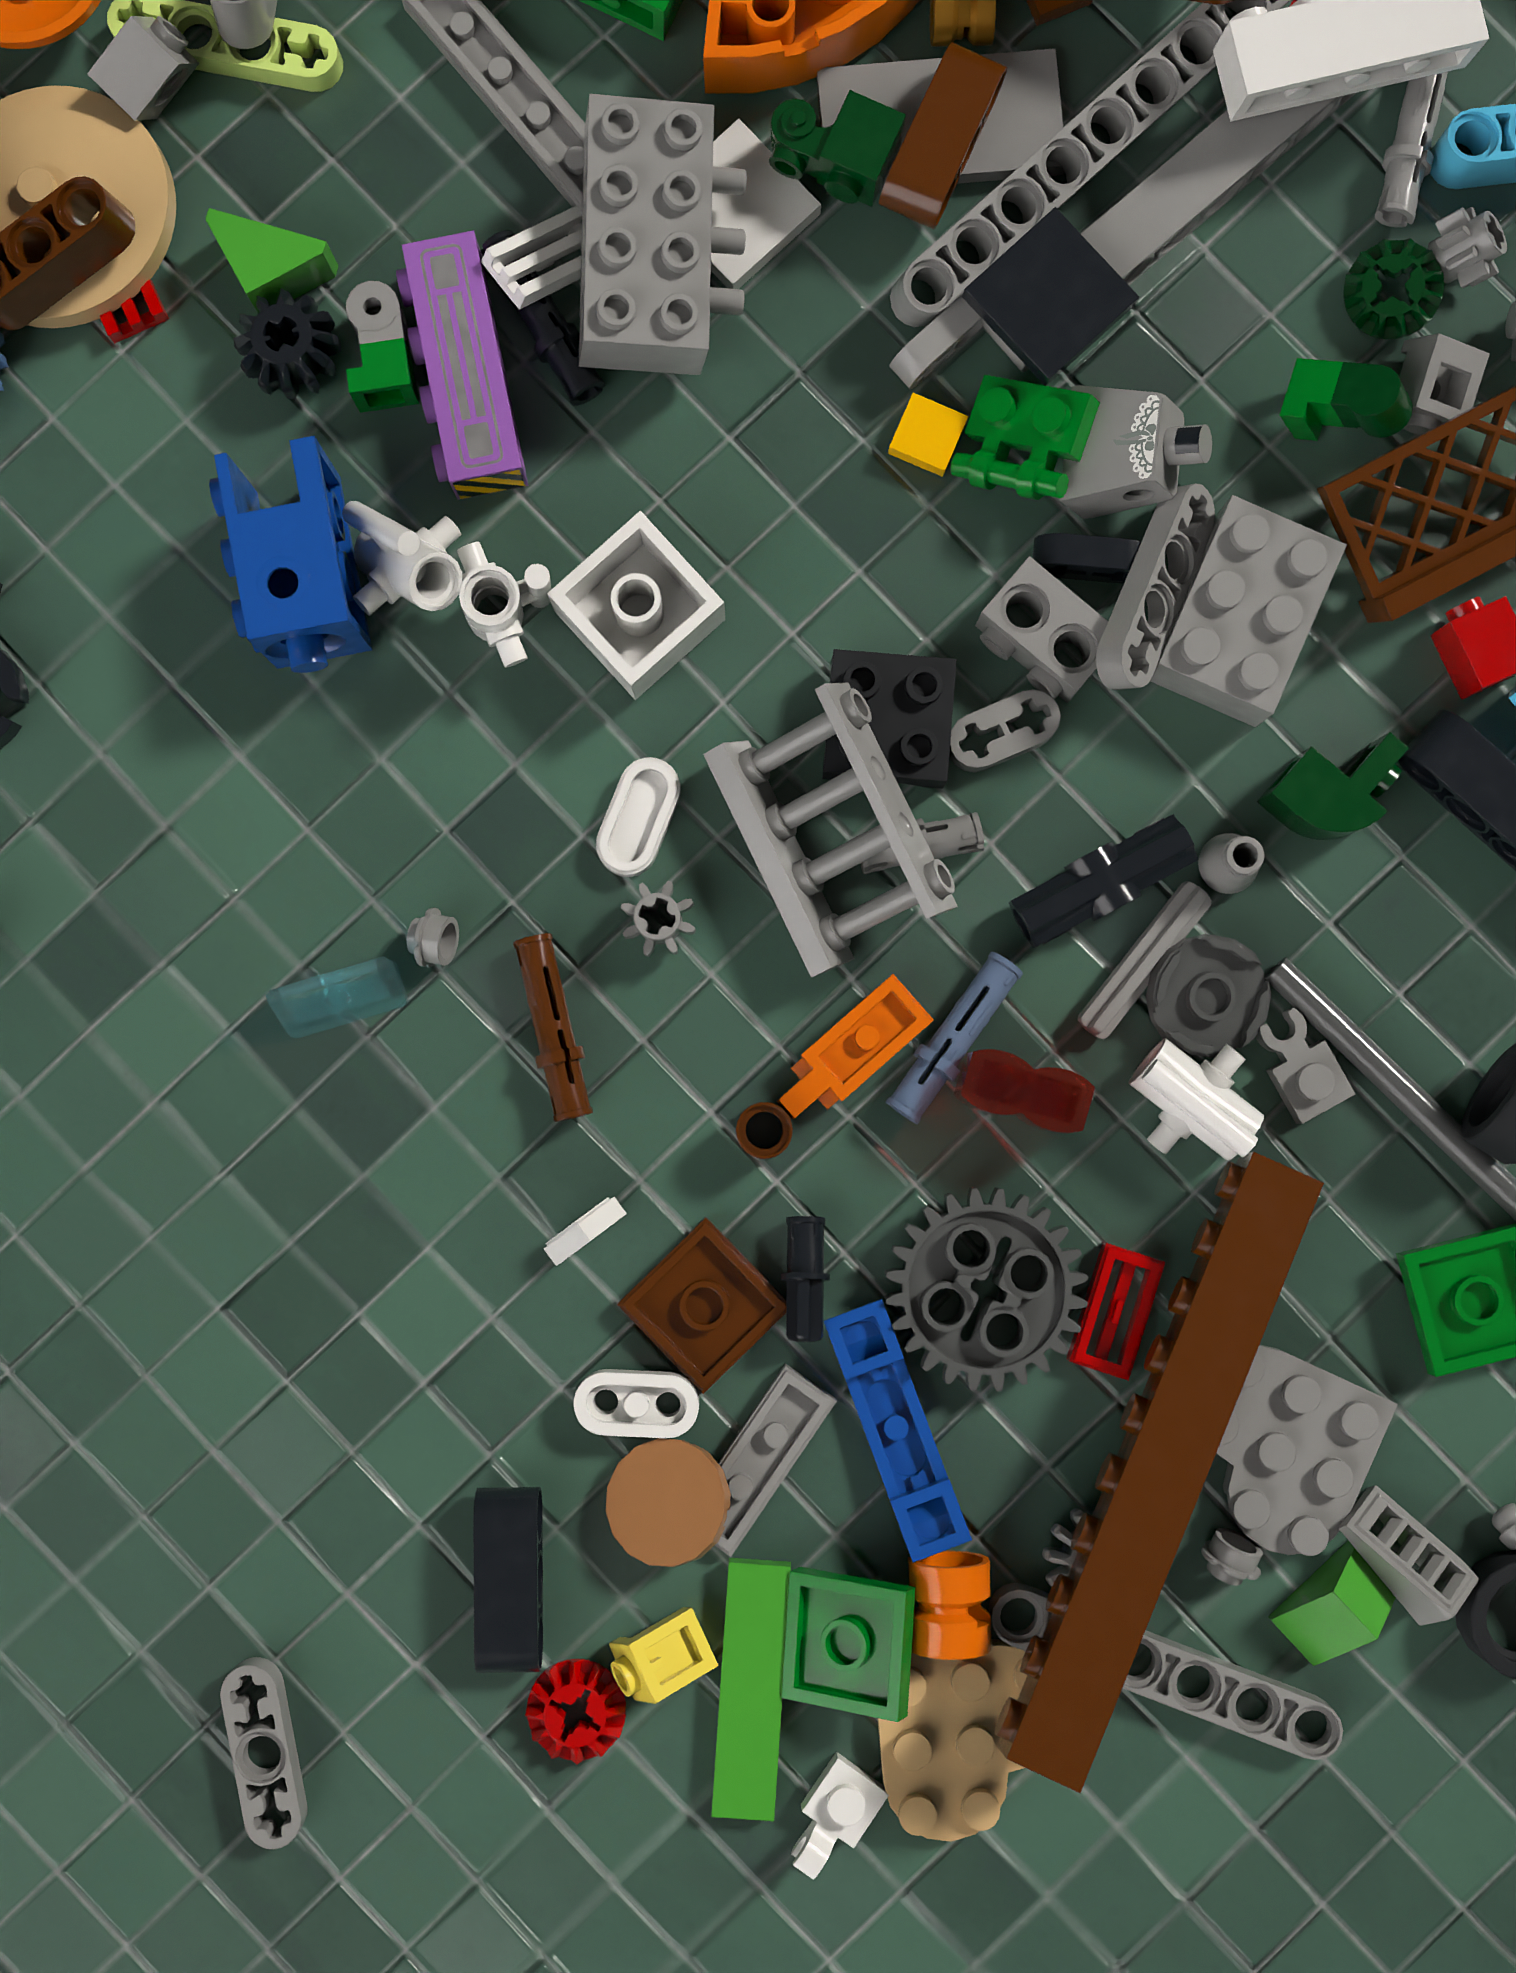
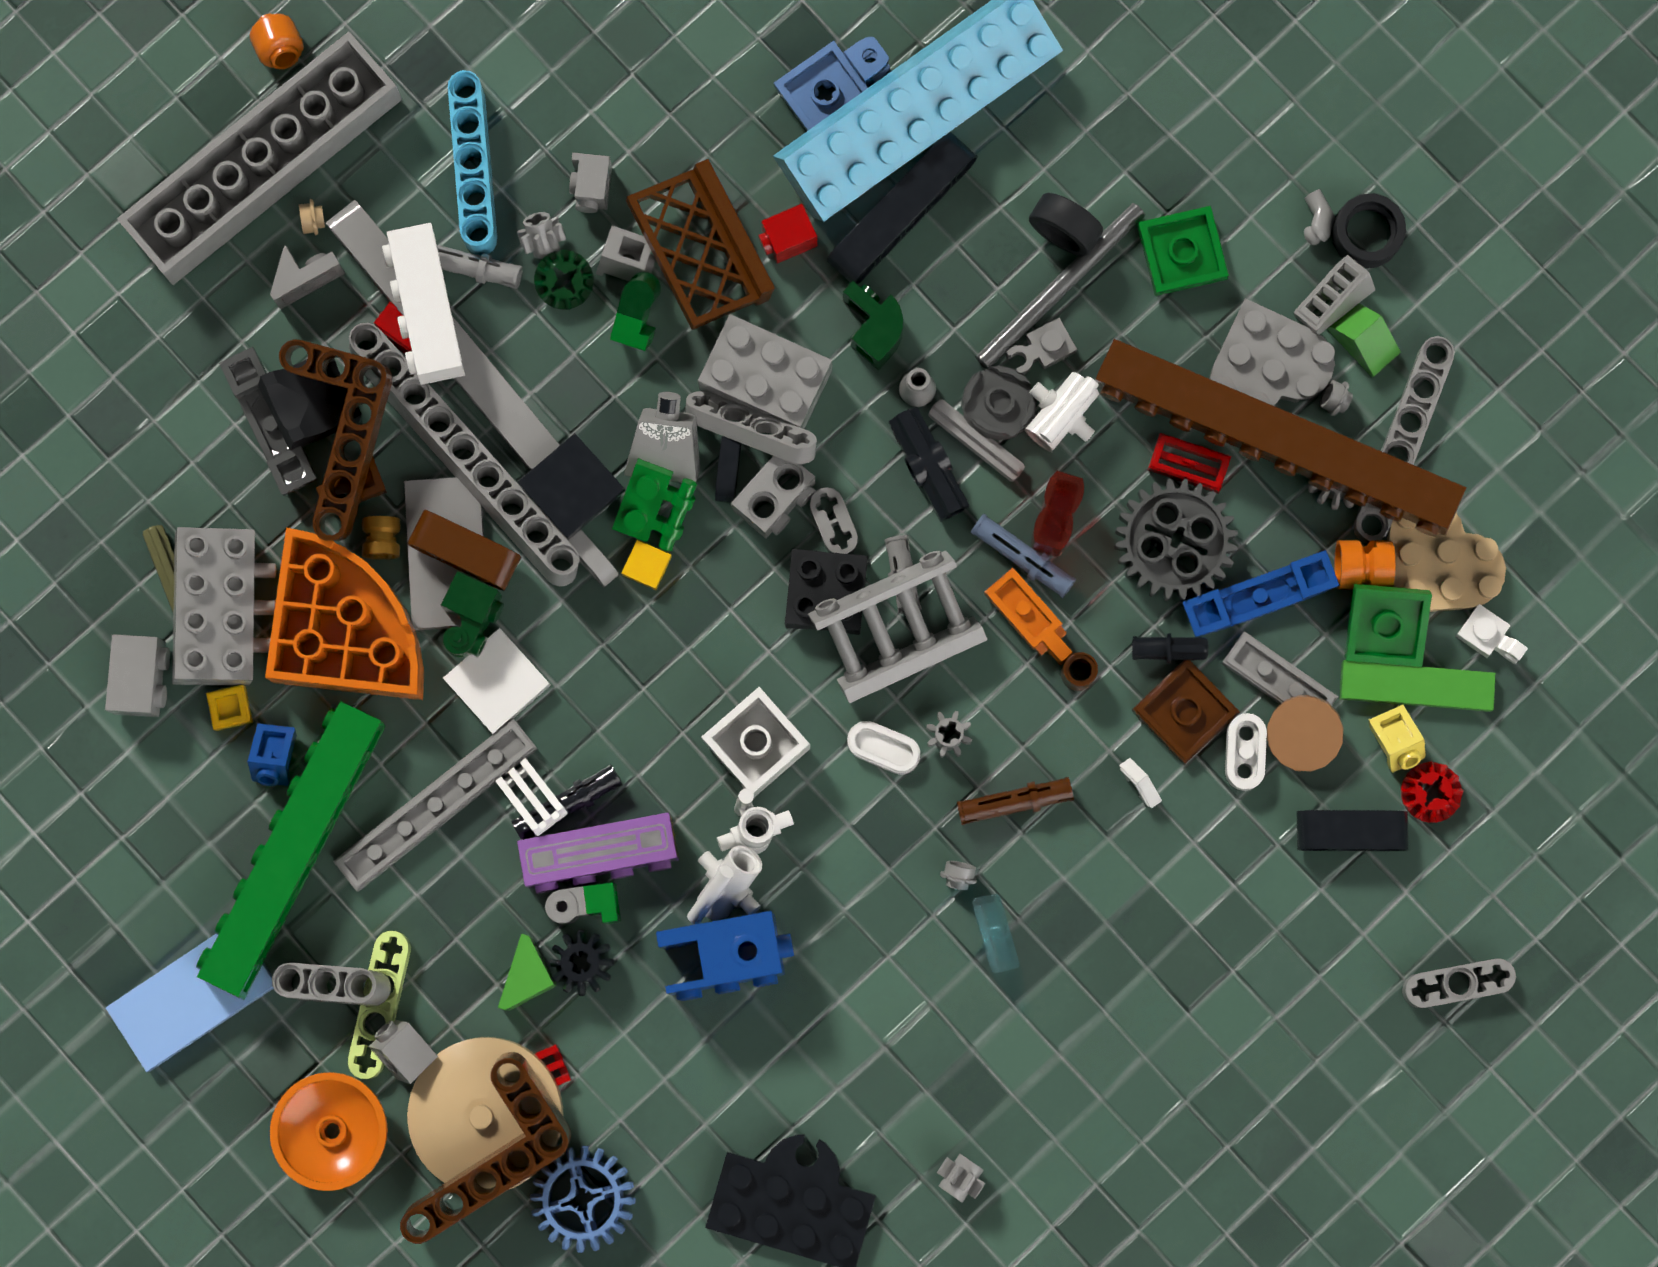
camera: 85 degrees left, 5 degrees down
light grey piece [579,94,747,375] -> none

